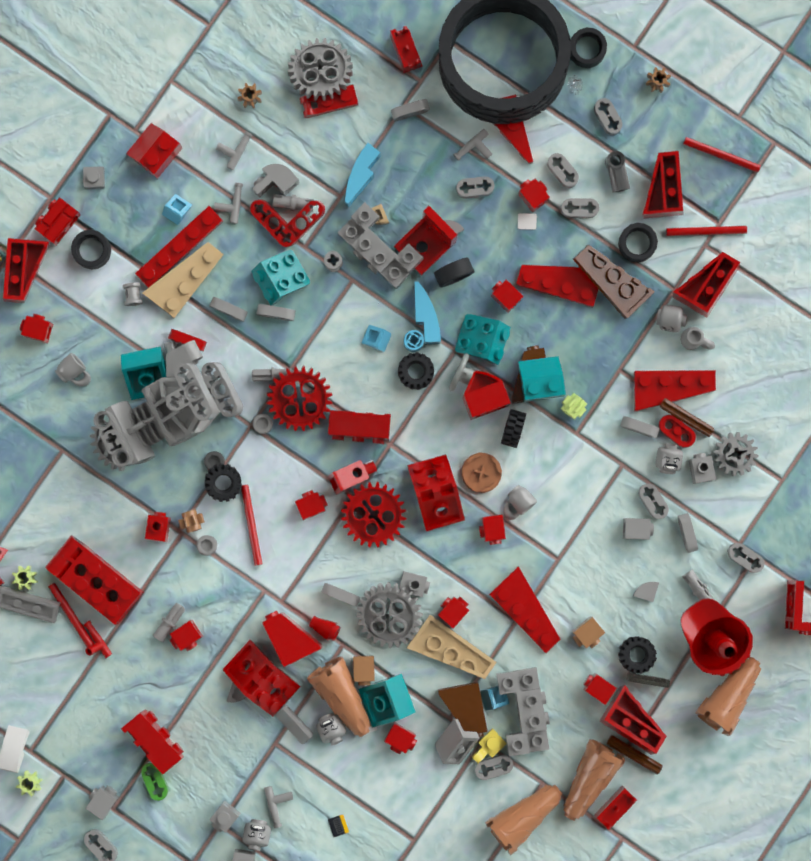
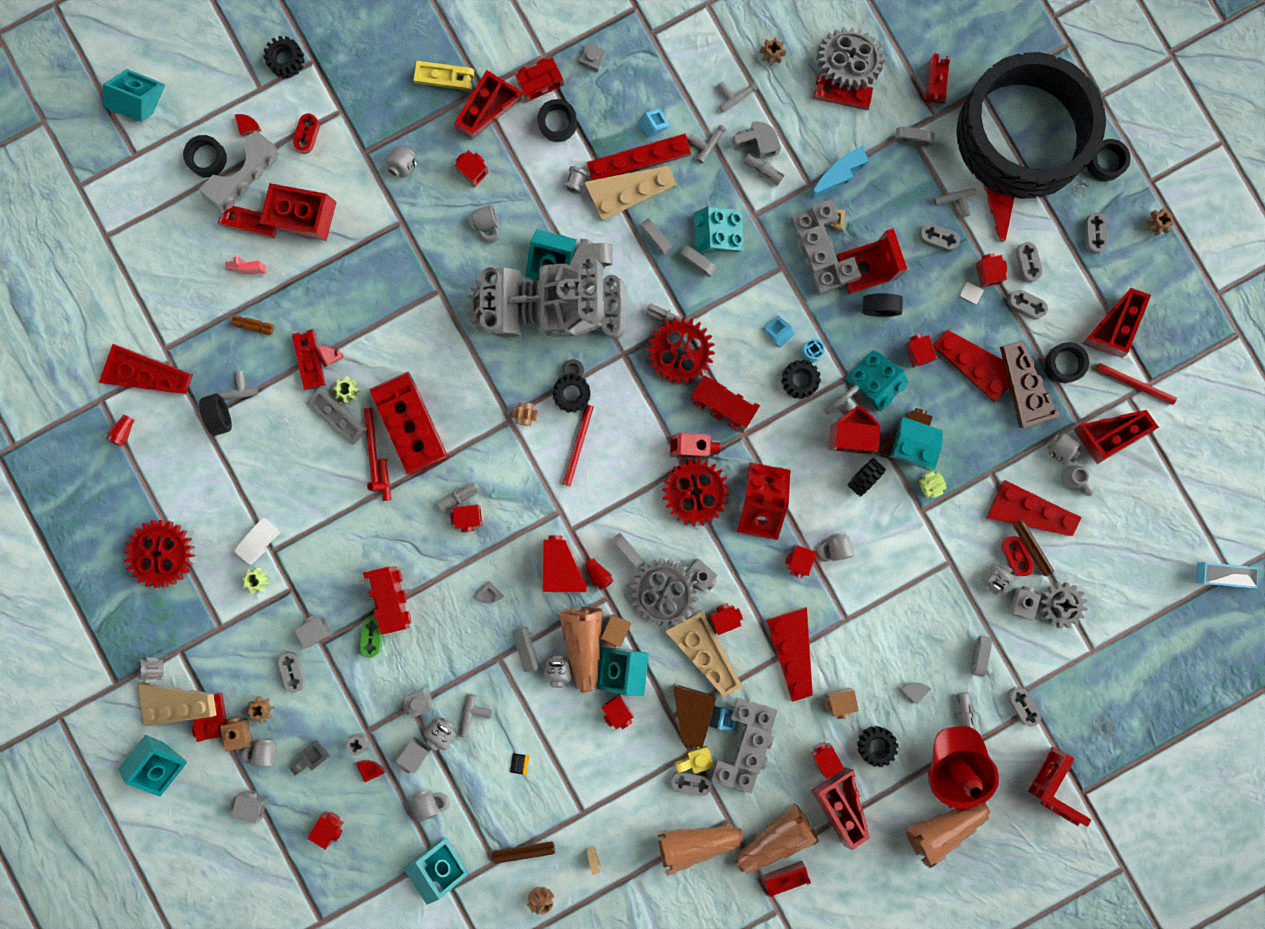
camera: 30 degrees right, 0 degrees up
red slope [126,123,182,179] -> none
red brick [145,511,171,542] -> none
red beam [168,329,207,352] -> none
light grey tile [196,535,217,556] -> none
red bracket [222,640,301,717] -> none
red beam [250,199,325,247] -> none
light grey tile [252,414,273,434] -> none
red brick [295,490,328,520] -> none
light grey bush [324,251,343,272] -> none
medium azure slope [414,282,441,344] -> none
light grey panel [435,719,480,765] -> none
nougat tile [461,453,502,493] -> none
dark grey piece [605,151,630,193] -> none
reddish brown axle [606,735,663,774] -> none
light grey beam [620,416,660,438] -> none
light grey brick [623,518,654,540] -> none
clear smoke tile [626,672,670,688] -> none
light grey beam [638,484,669,519] -> none
red bar [683,137,761,173] -> none

